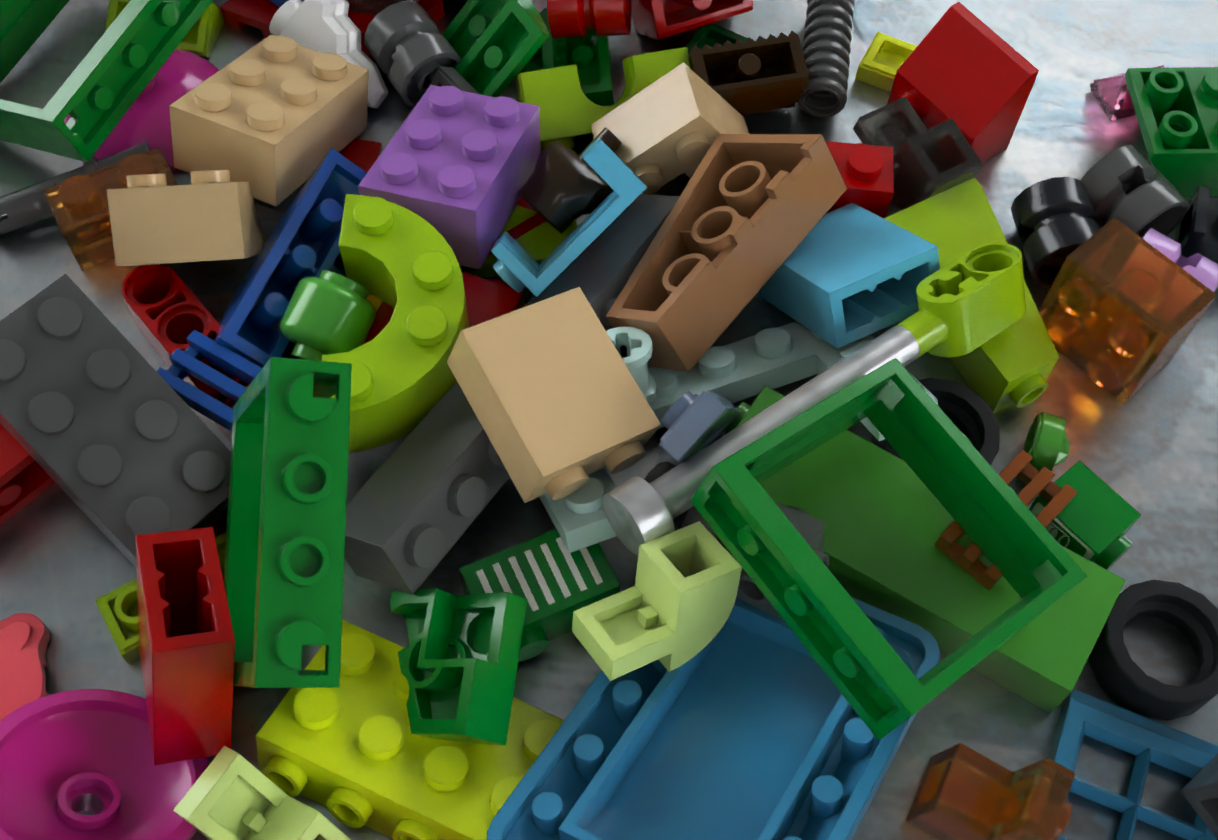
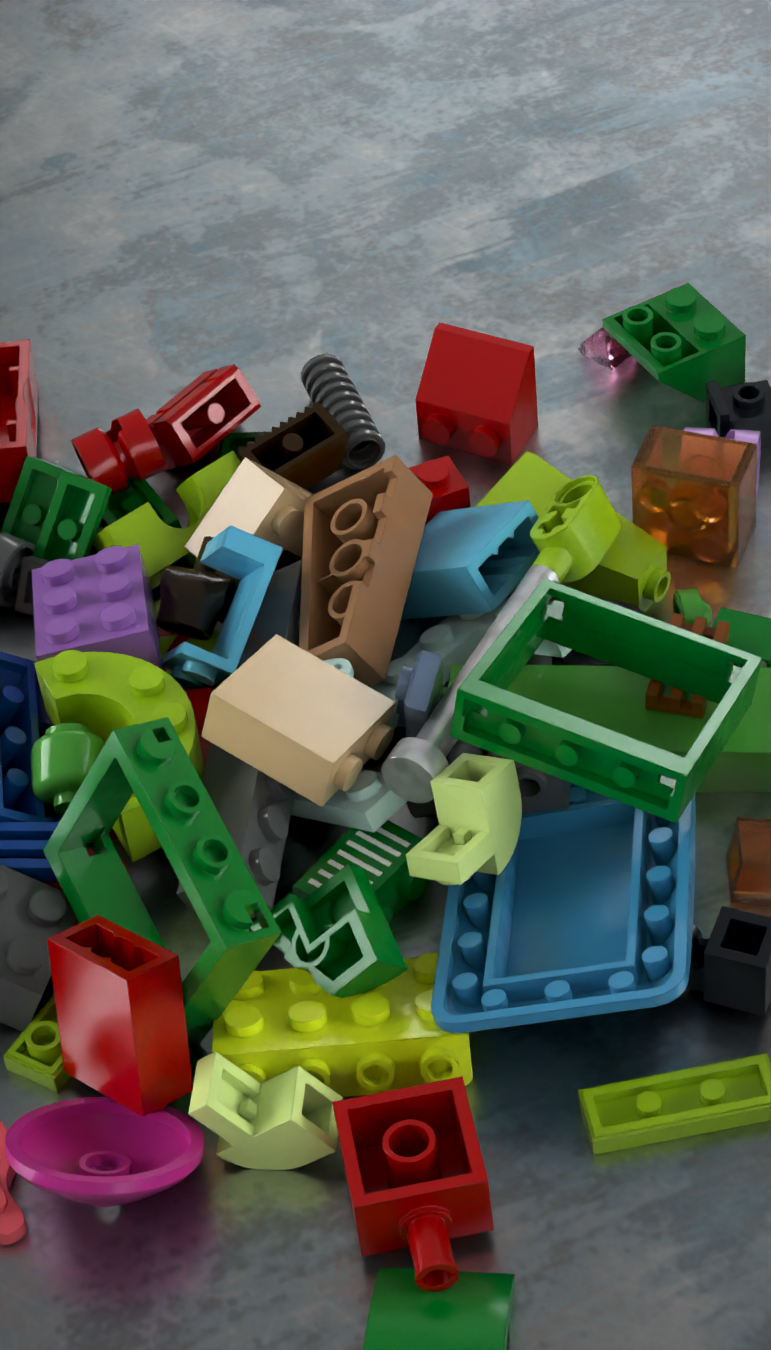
camera: 20 degrees left, 15 degrees down
clear smoke brick [853,97,984,210] -> none
neon yellow tile [855,32,917,92] -> none
black wheel [1011,177,1109,289] -> none
dark grey wheel [1080,145,1189,256] -> none

